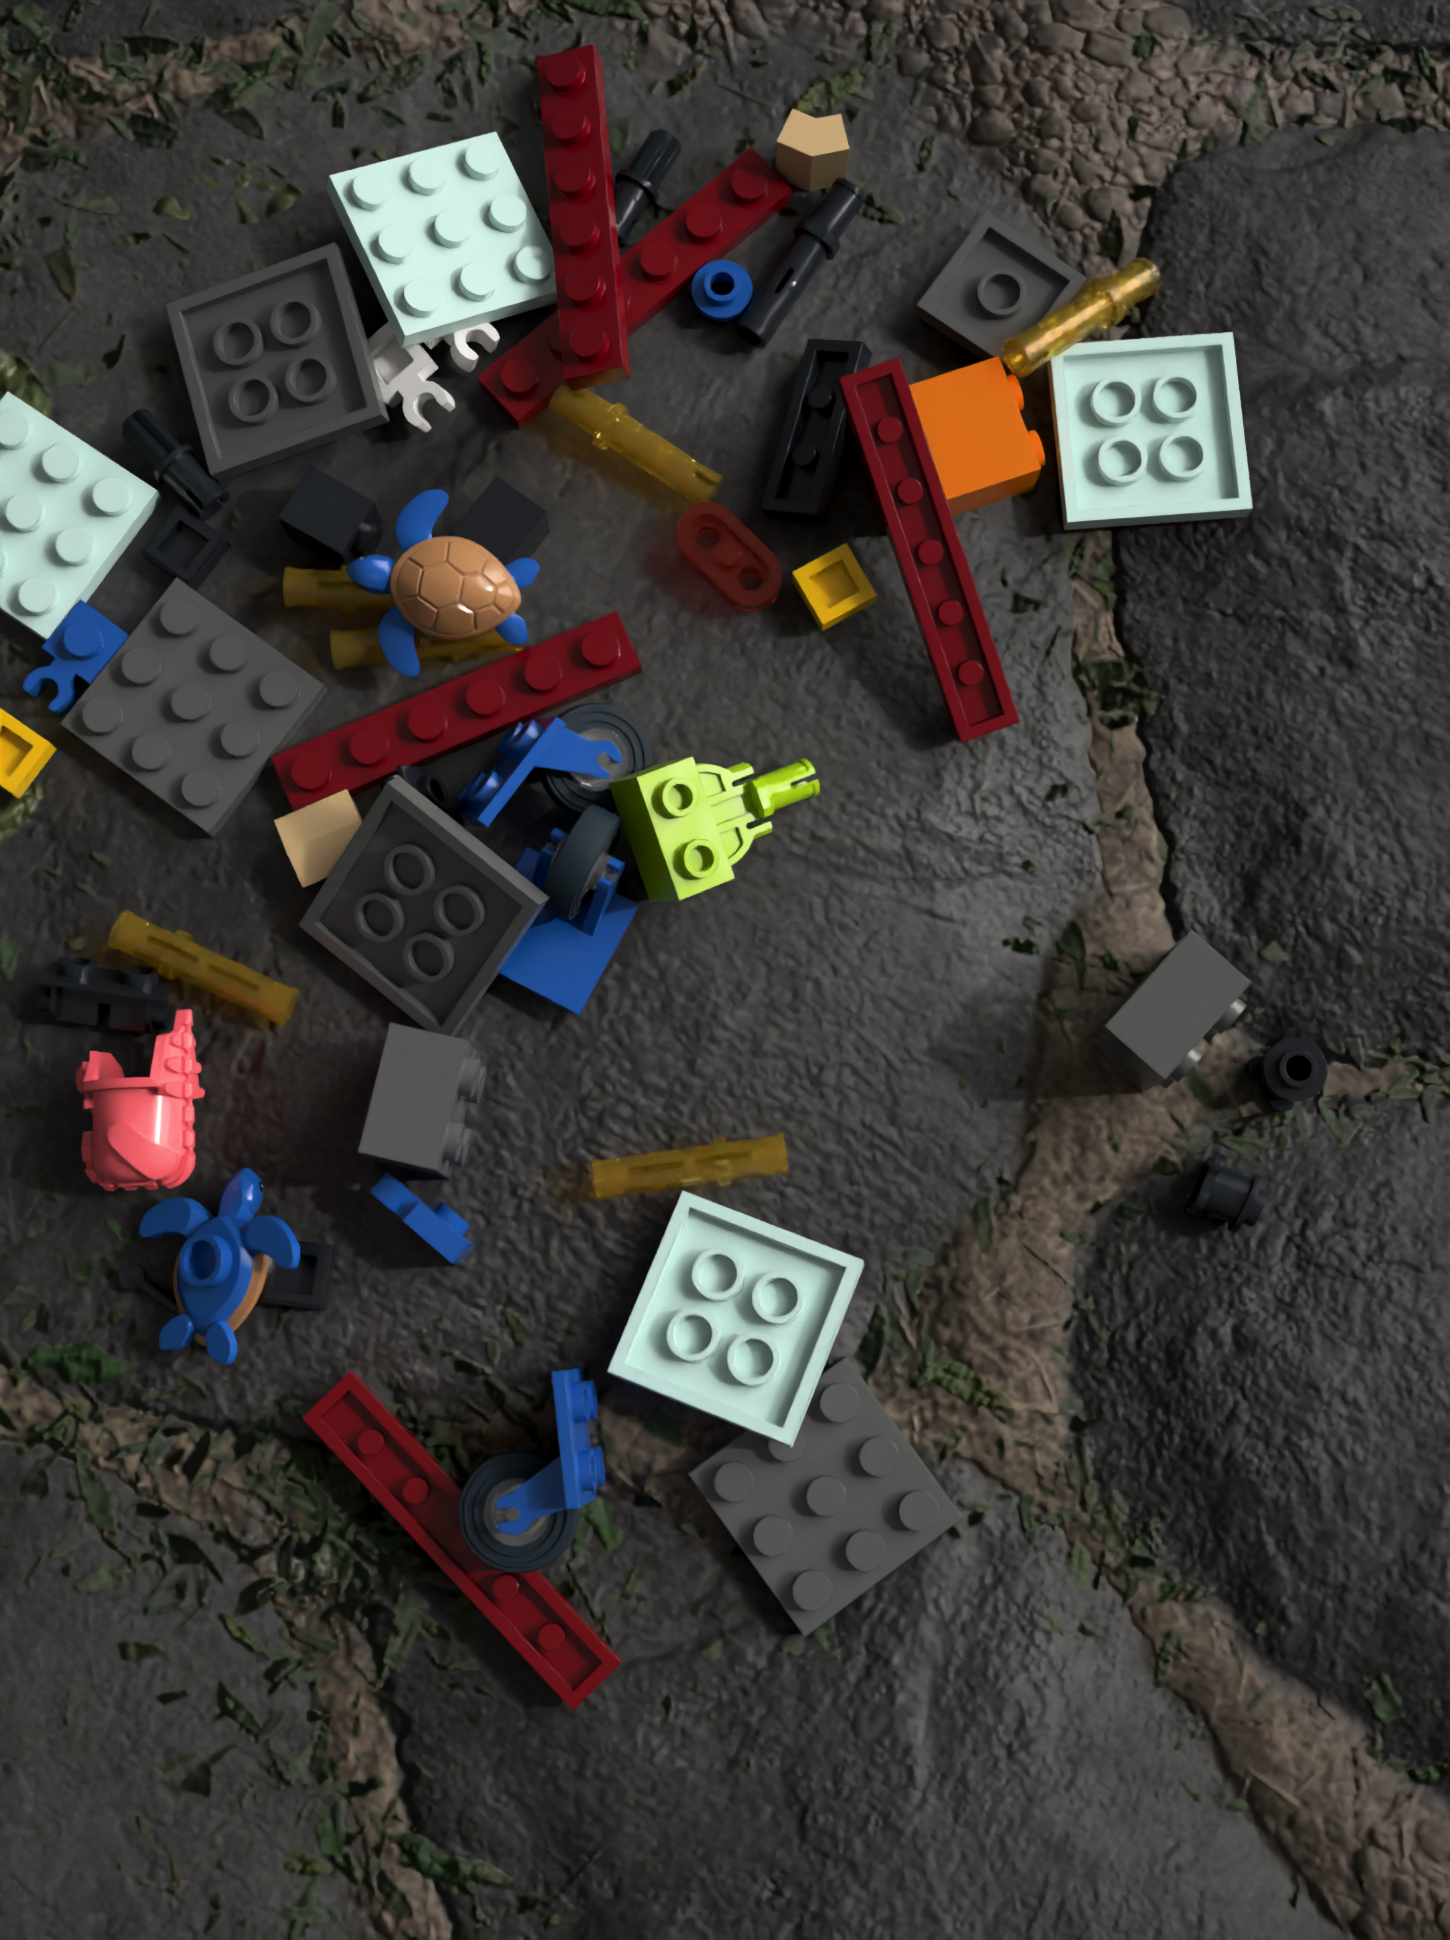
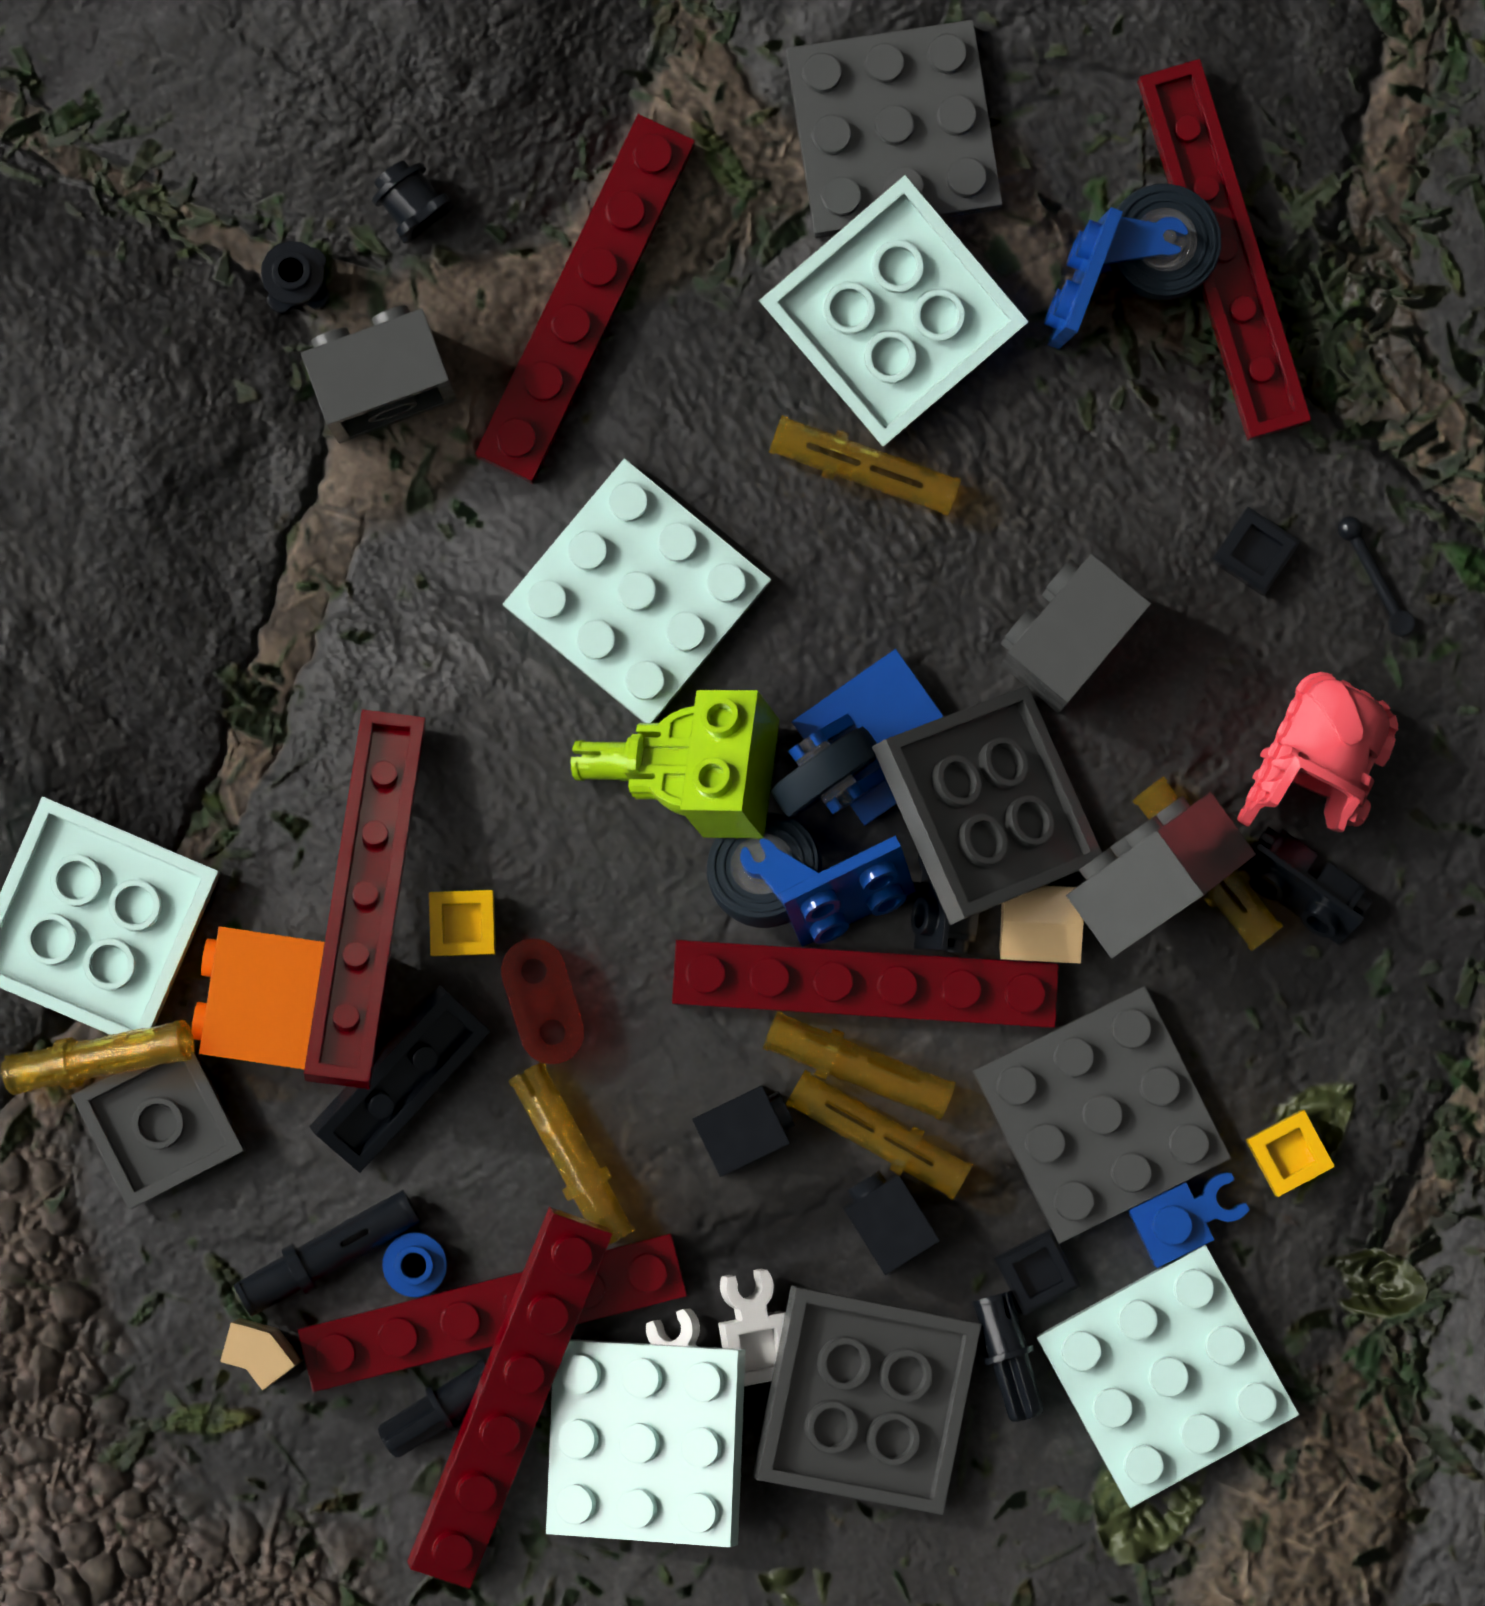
camera: 150 degrees left, 5 degrees up
blue animal [139,1168,300,1365] -> none
animal [346,489,540,677] -> none
blue plate [370,1172,475,1265] -> none
none -> dark red plate [475,114,695,484]
none -> light aqua plate [503,458,771,723]
none -> dark grey brick [1066,791,1256,959]

